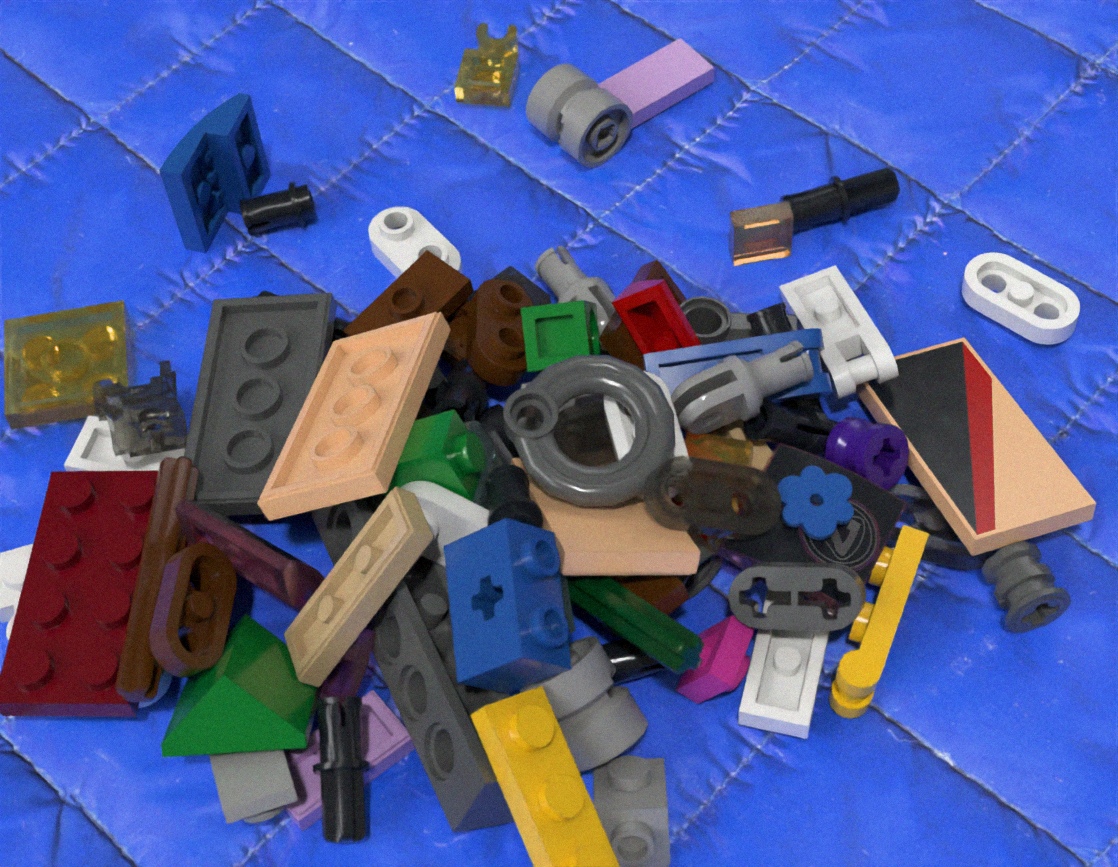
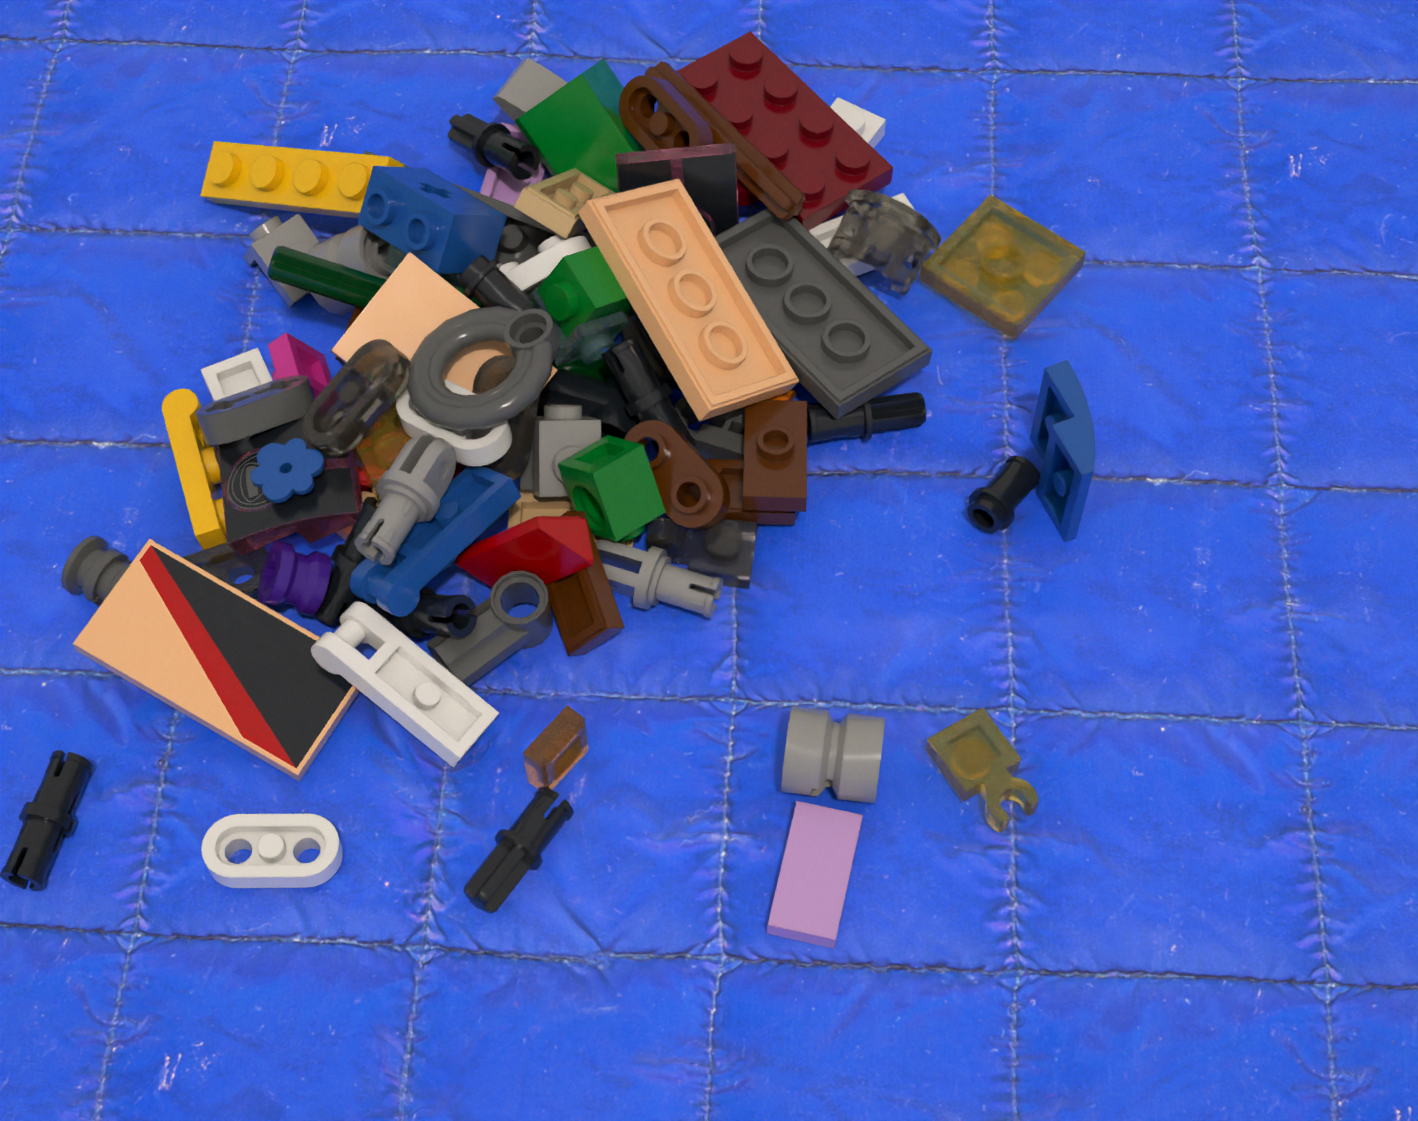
camera: 135 degrees right, 5 degrees up
white plate [368,207,463,278] -> none

